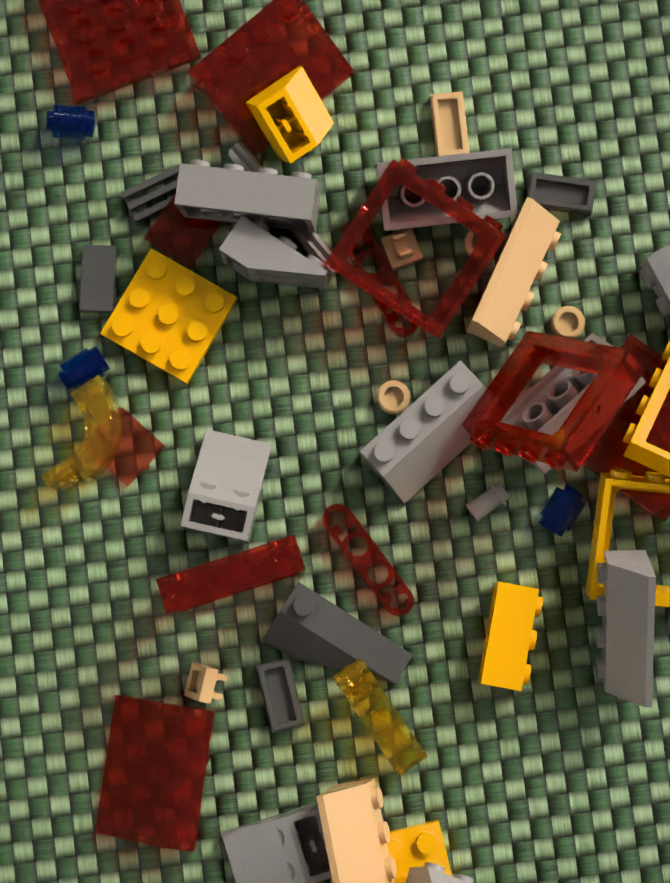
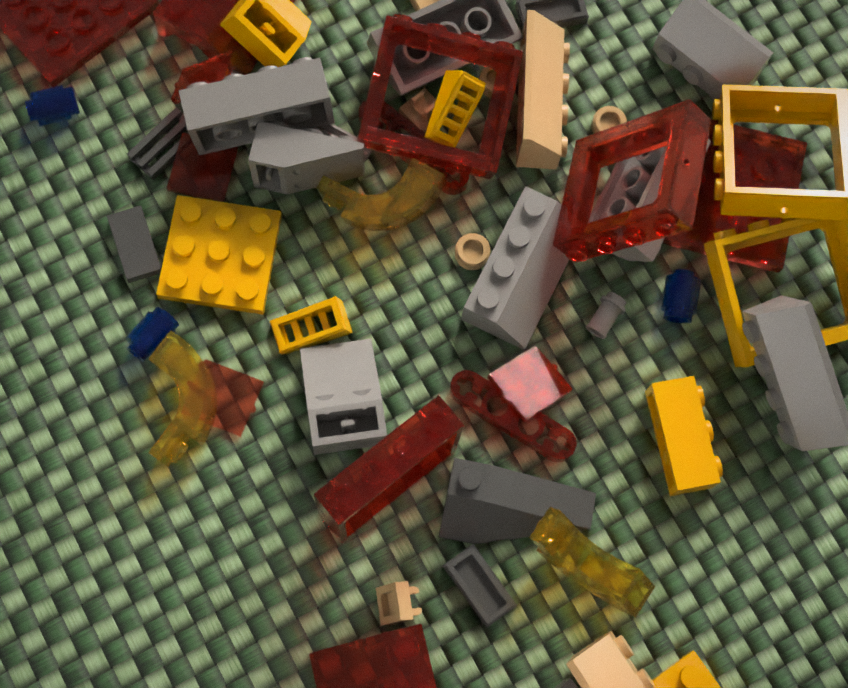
camera: 25 degrees left, 10 degrees down
none -> clear red piece [171,49,237,105]
none -> yellow slope [270,296,352,355]
none -> clear yellow arch [317,158,446,231]
none -> yellow slope [424,70,486,150]
none -> clear red piece [487,345,573,422]

